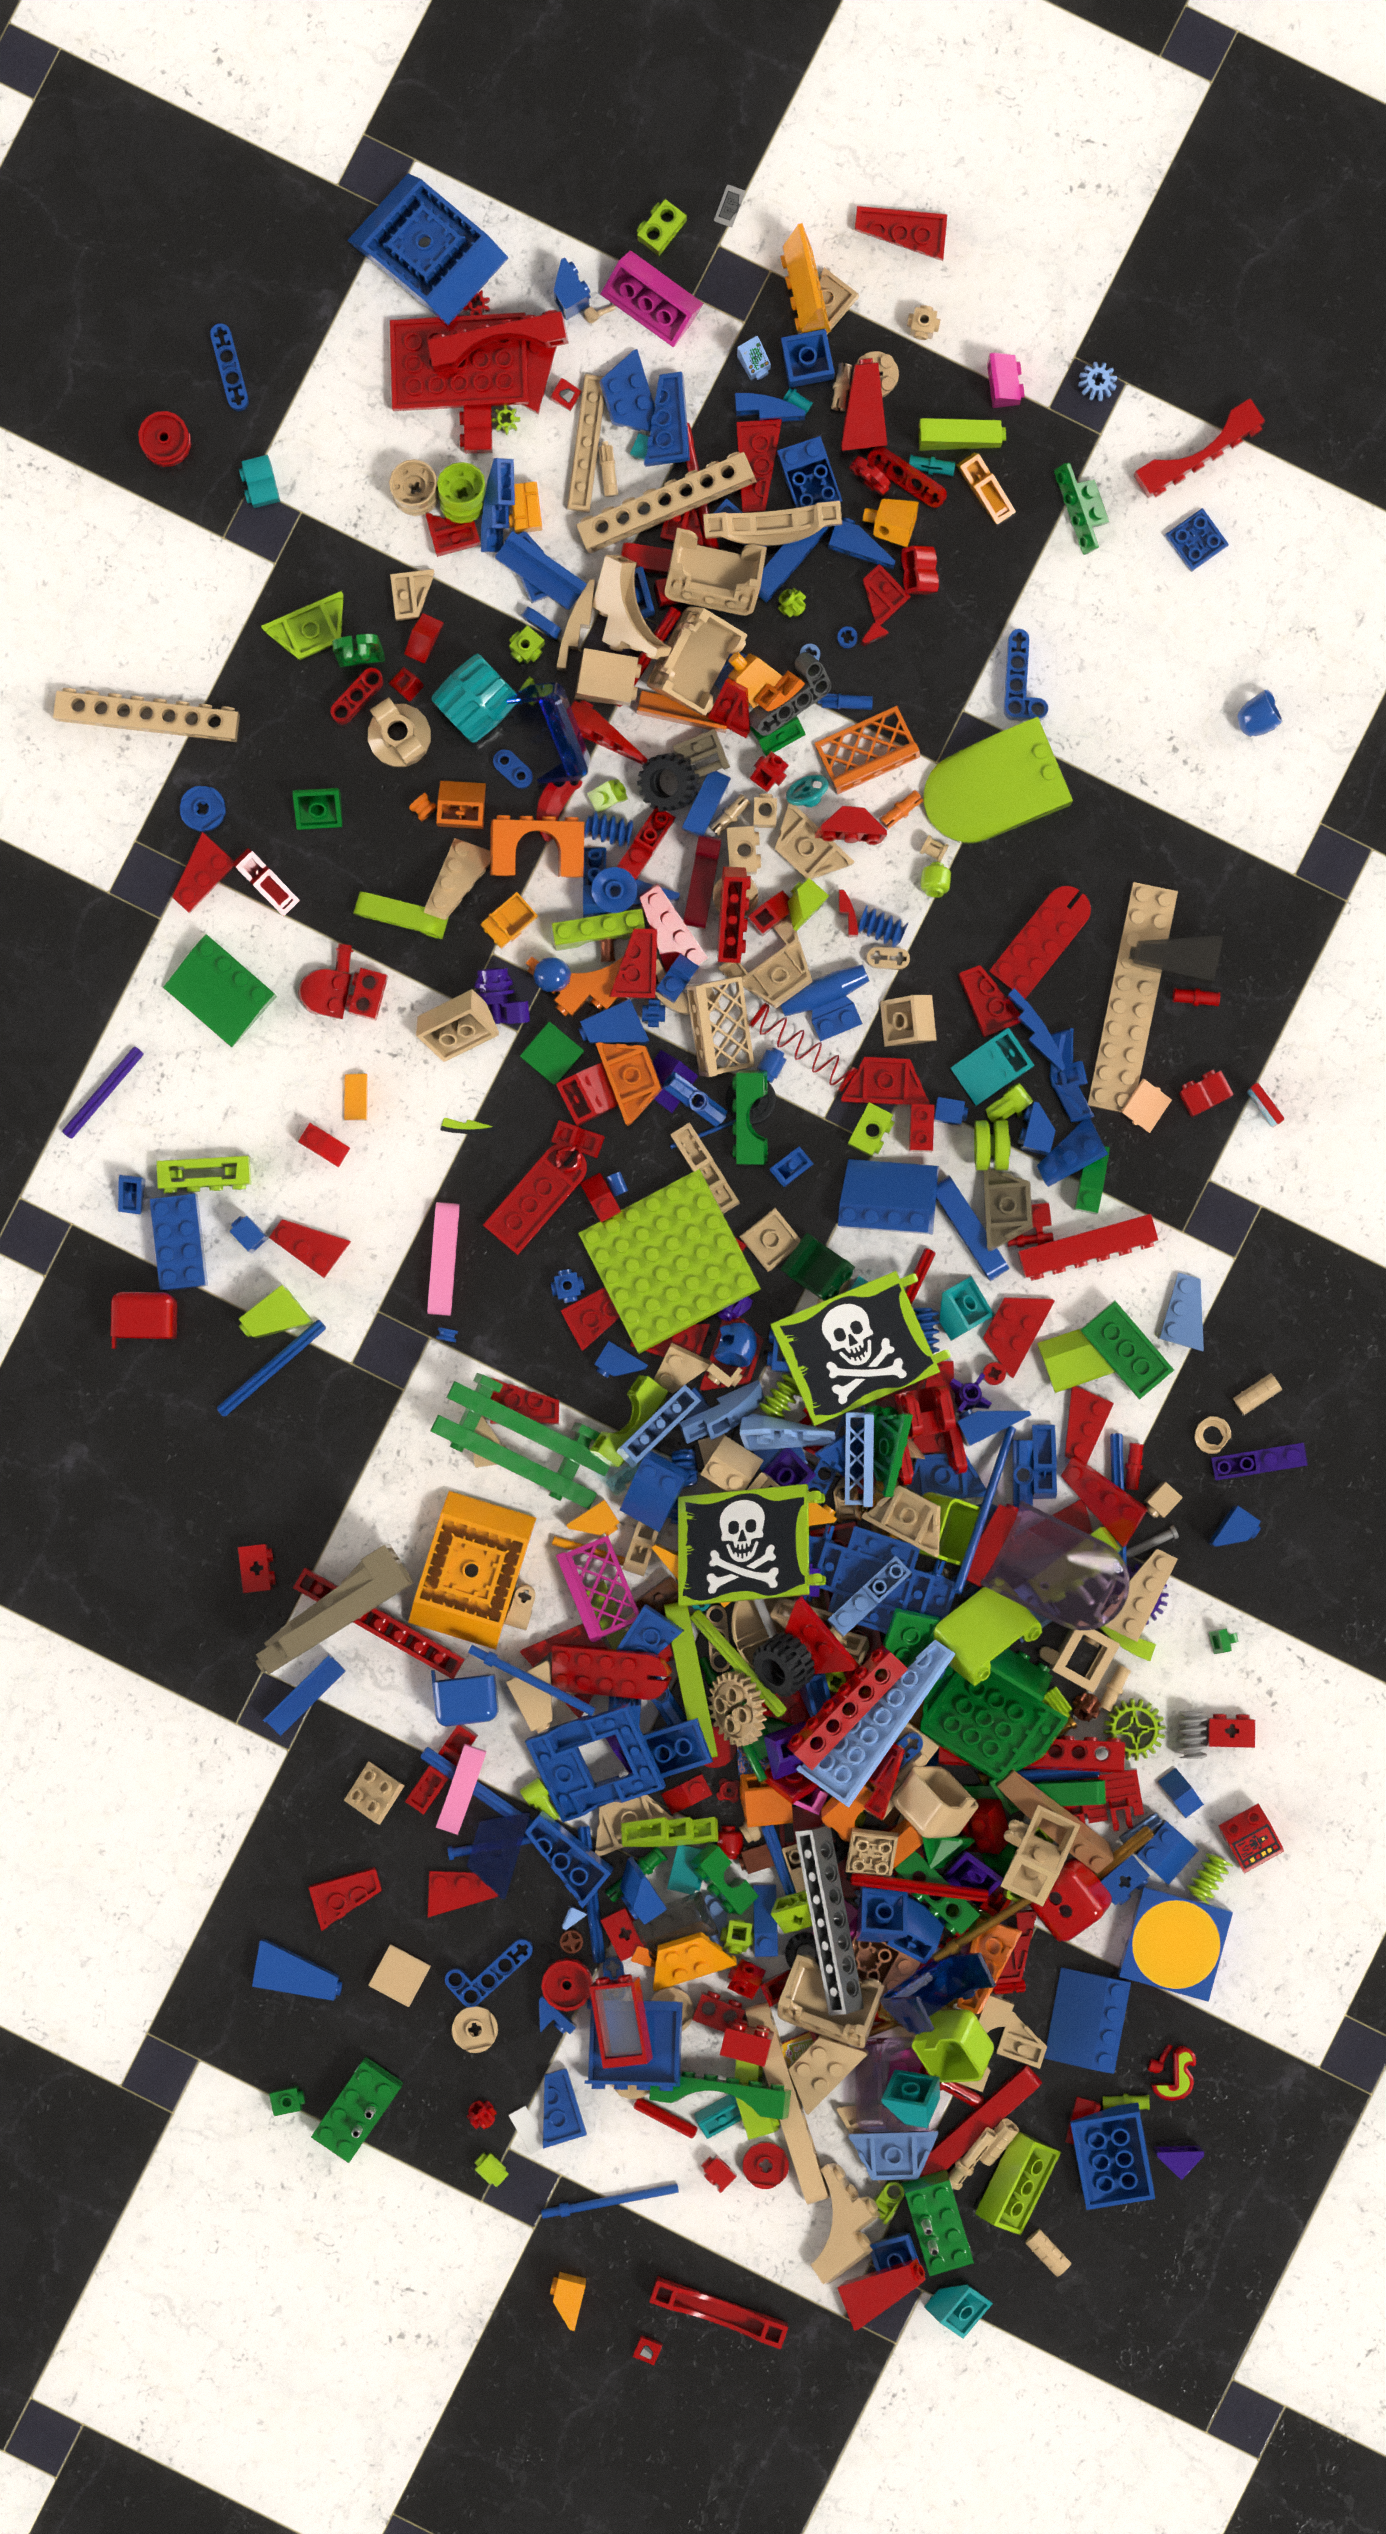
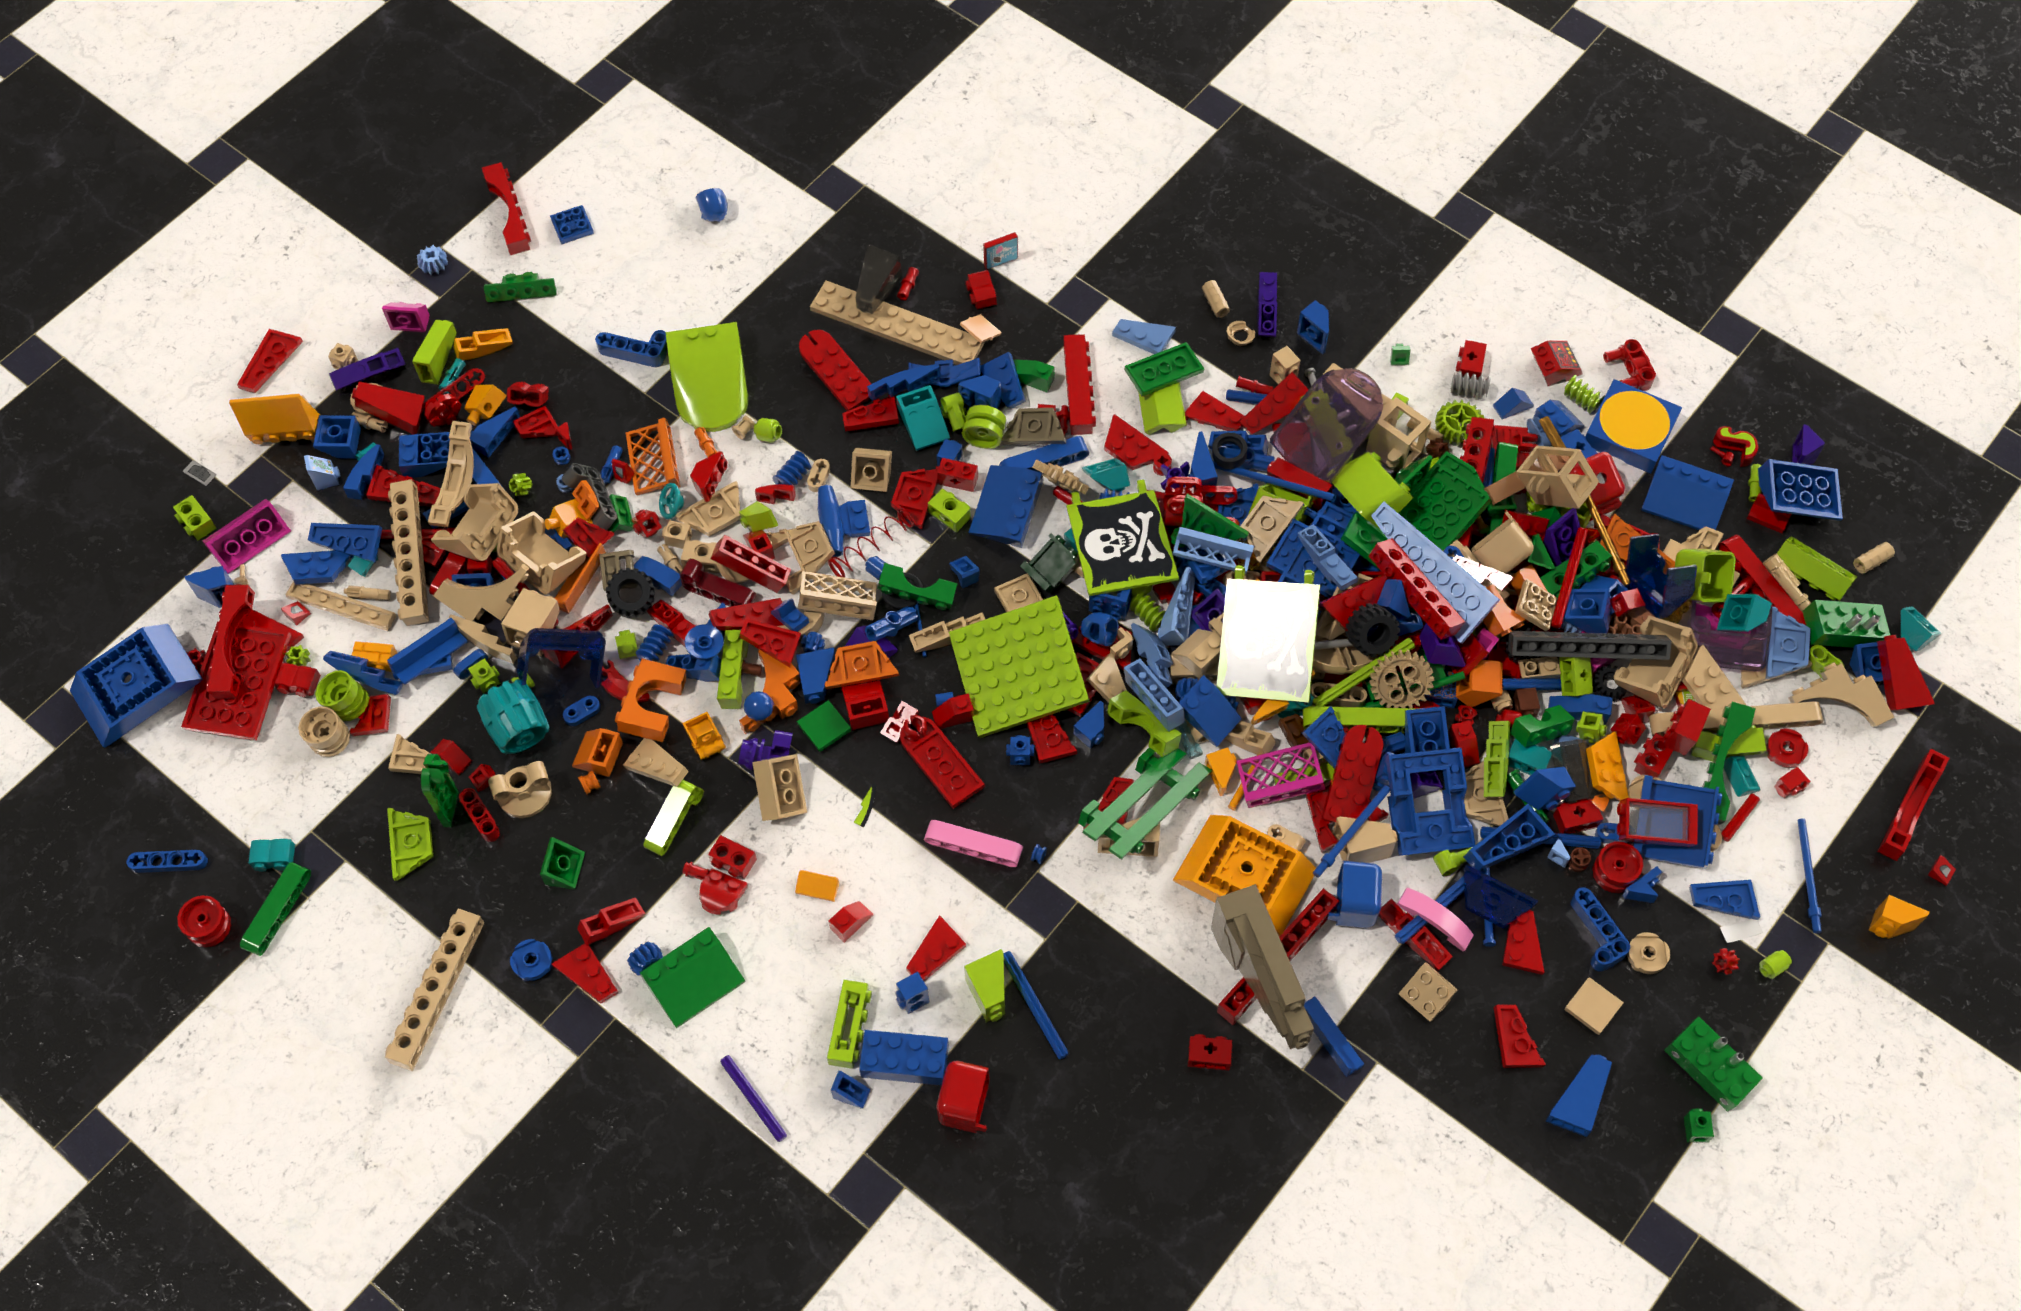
camera: 75 degrees left, 25 degrees down
none -> green beam [240,862,311,956]
none -> dark purple slope [329,348,405,390]
none -> red slope [612,459,635,484]
none -> blue gear [627,941,663,976]
none -> tan gear [1032,459,1089,495]
none -> black tyre [1212,432,1247,469]
none -> blue slope [1377,579,1411,618]
none -> red piece [1603,339,1656,391]
none -> red panel [1610,588,1645,617]

